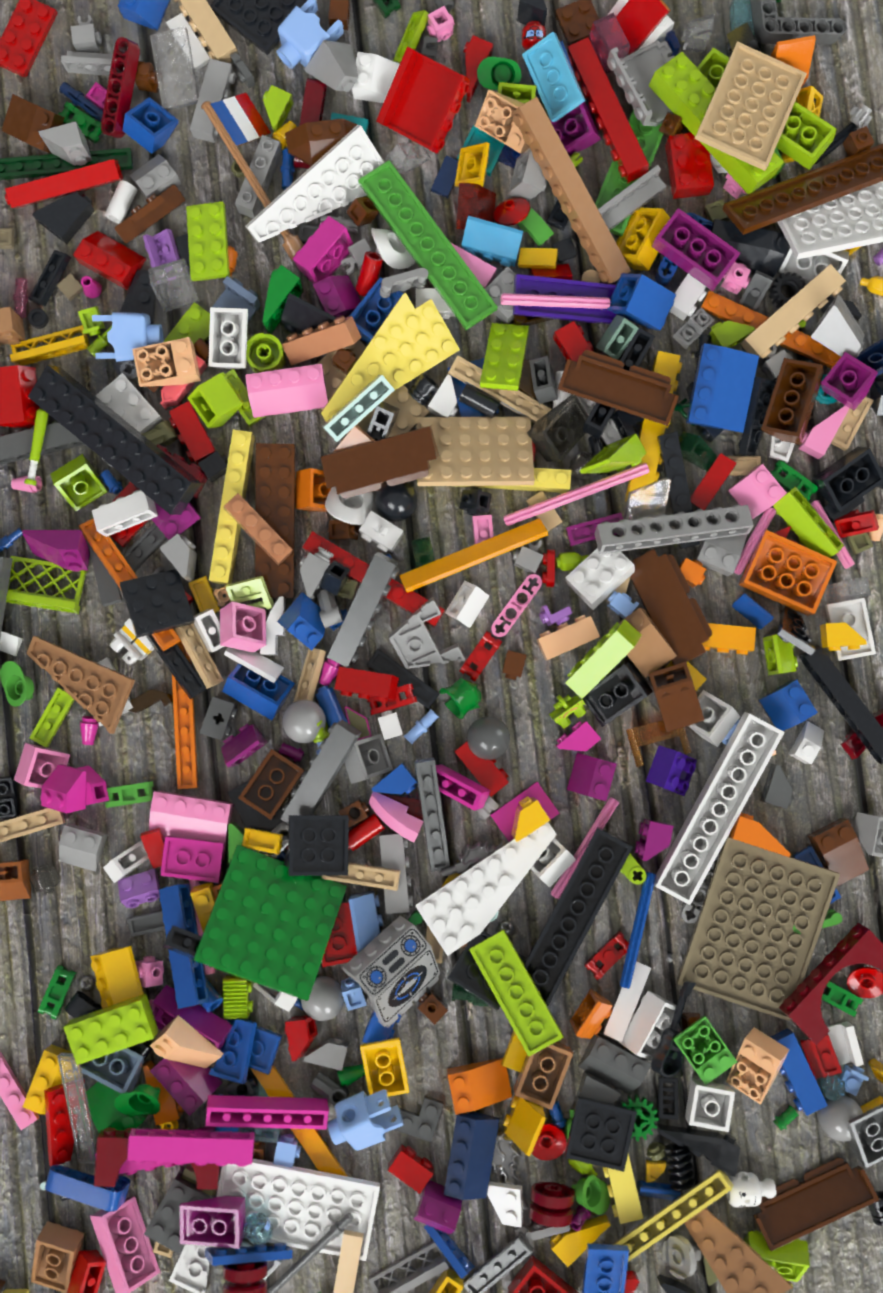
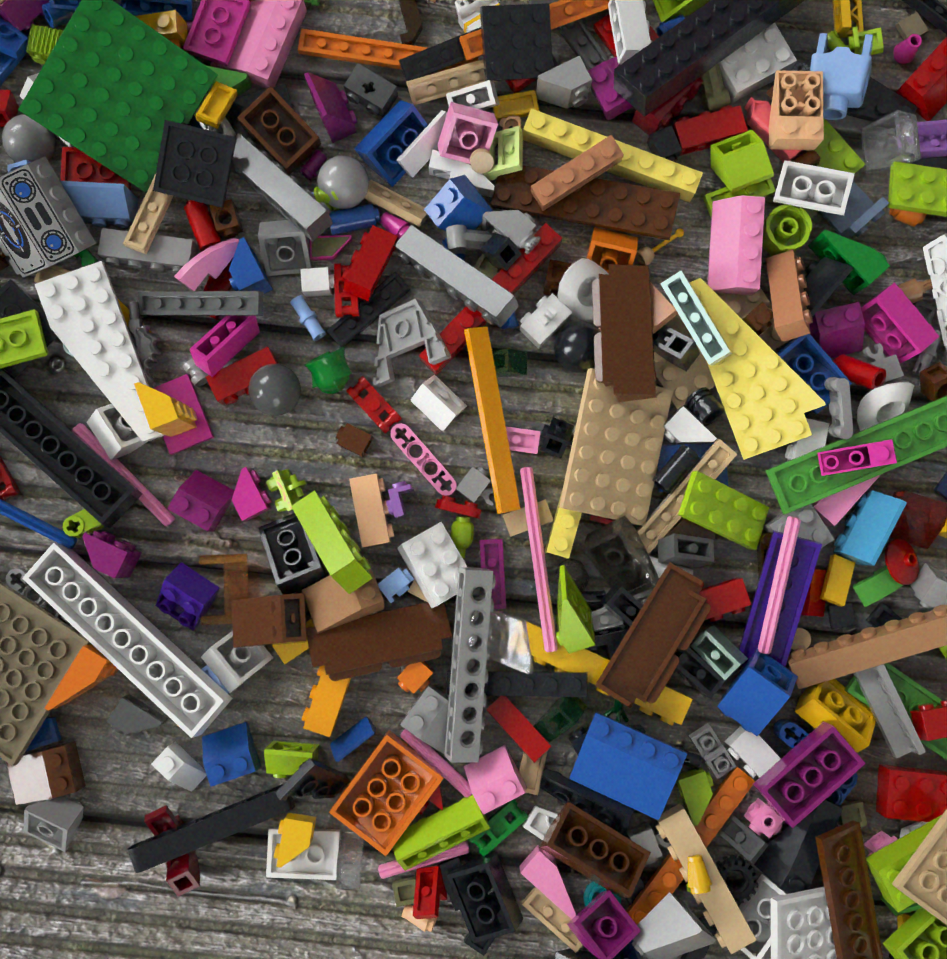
camera: 105 degrees right, 0 degrees up
none -> tan tile [470,148,494,174]
none -> tan hinge [635,228,684,266]
none -> yellow cone [687,855,712,894]
none -> dark pink slope [817,439,897,476]

